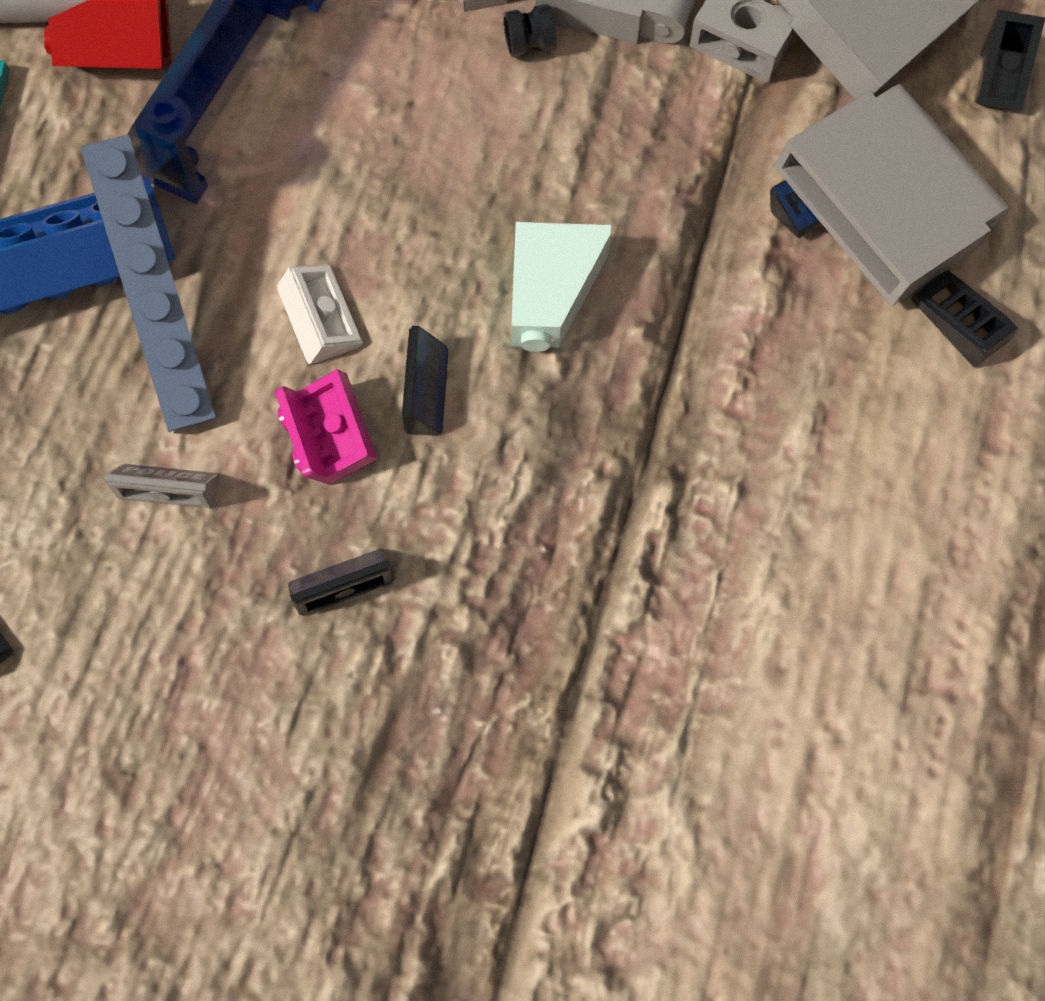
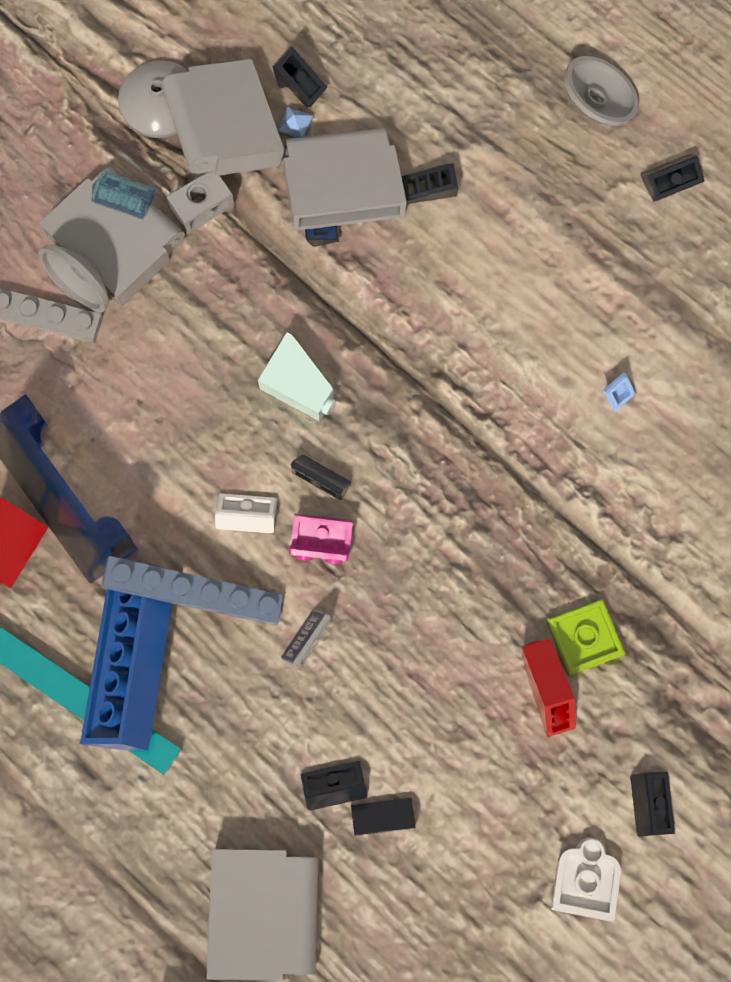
camera: 60 degrees left, 5 degrees up
black slope [288,549,394,616] -> none
black wheel [503,4,557,58] -> none
none -> light blue slope [277,106,313,138]
none -> red slope [521,638,576,737]
none -> lime tile [547,599,625,676]
none -> light blue slope [603,372,636,412]

